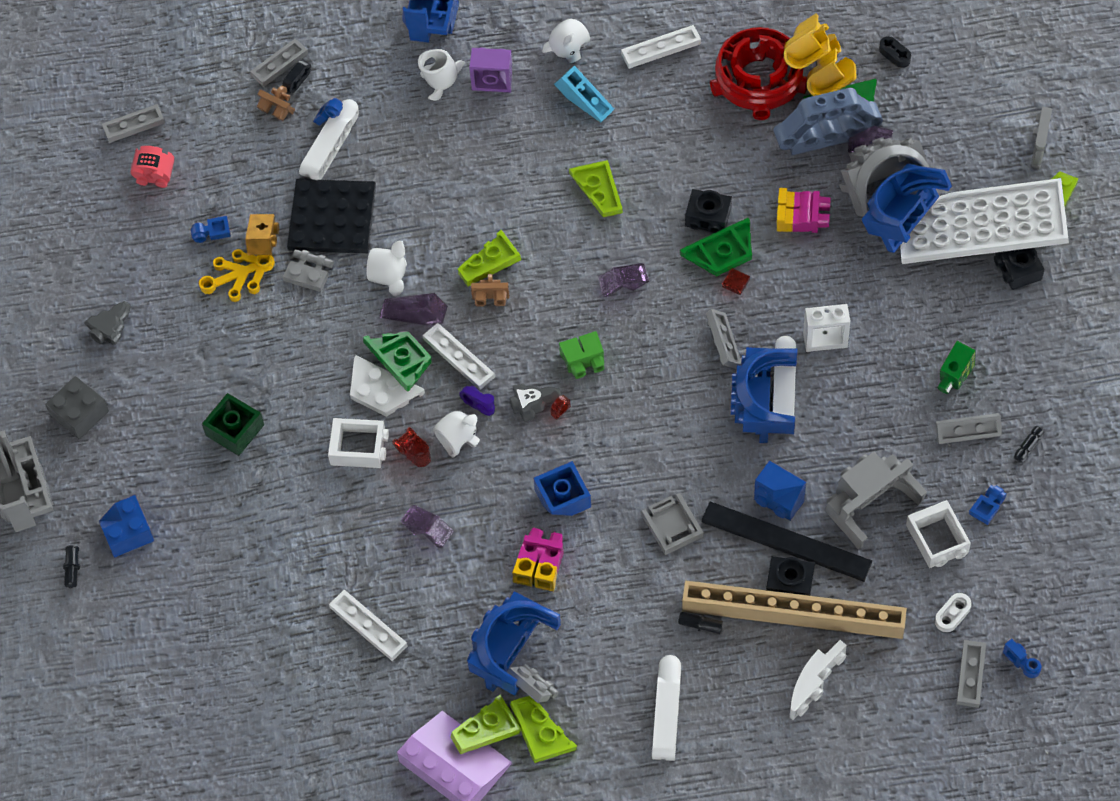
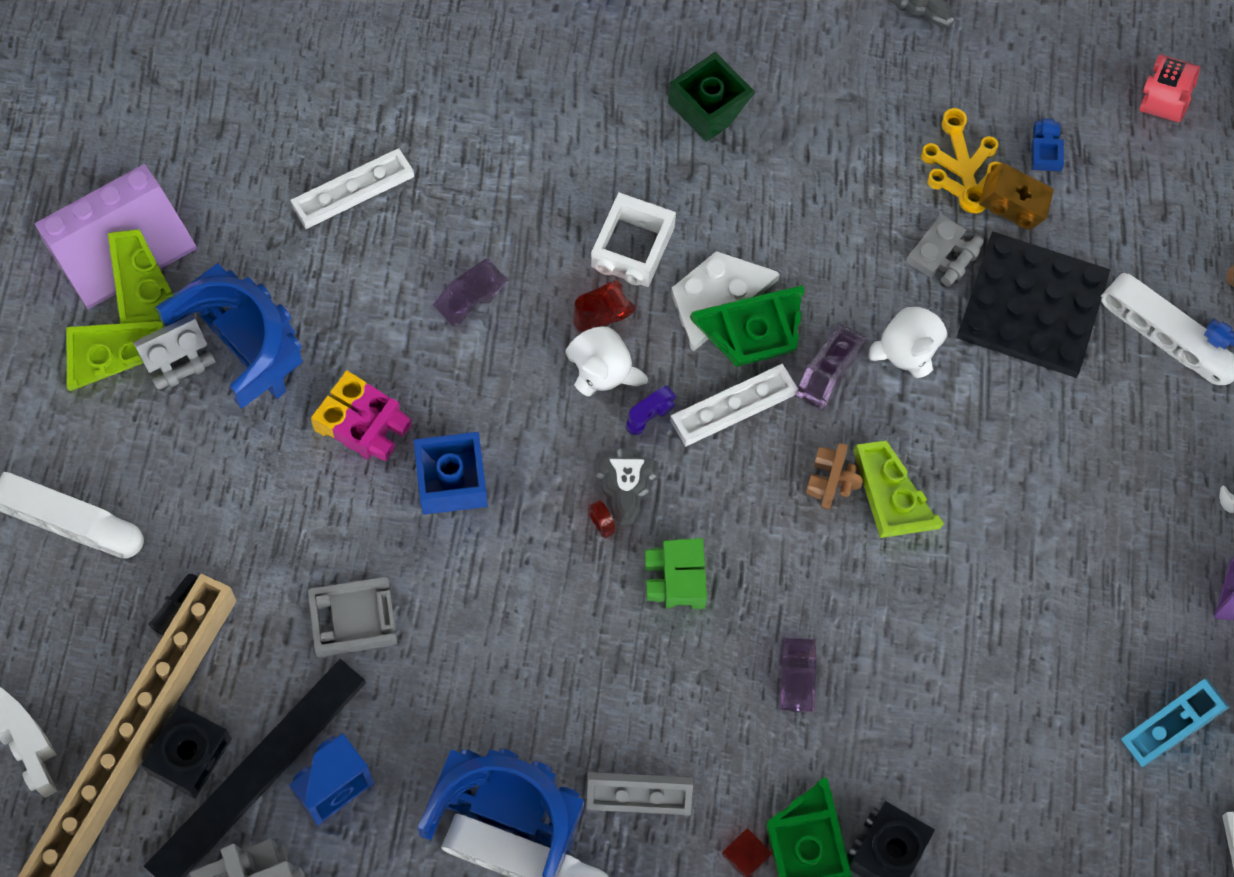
camera: 100 degrees right, 5 degrees up
lime wing [569,160,623,218] -> none

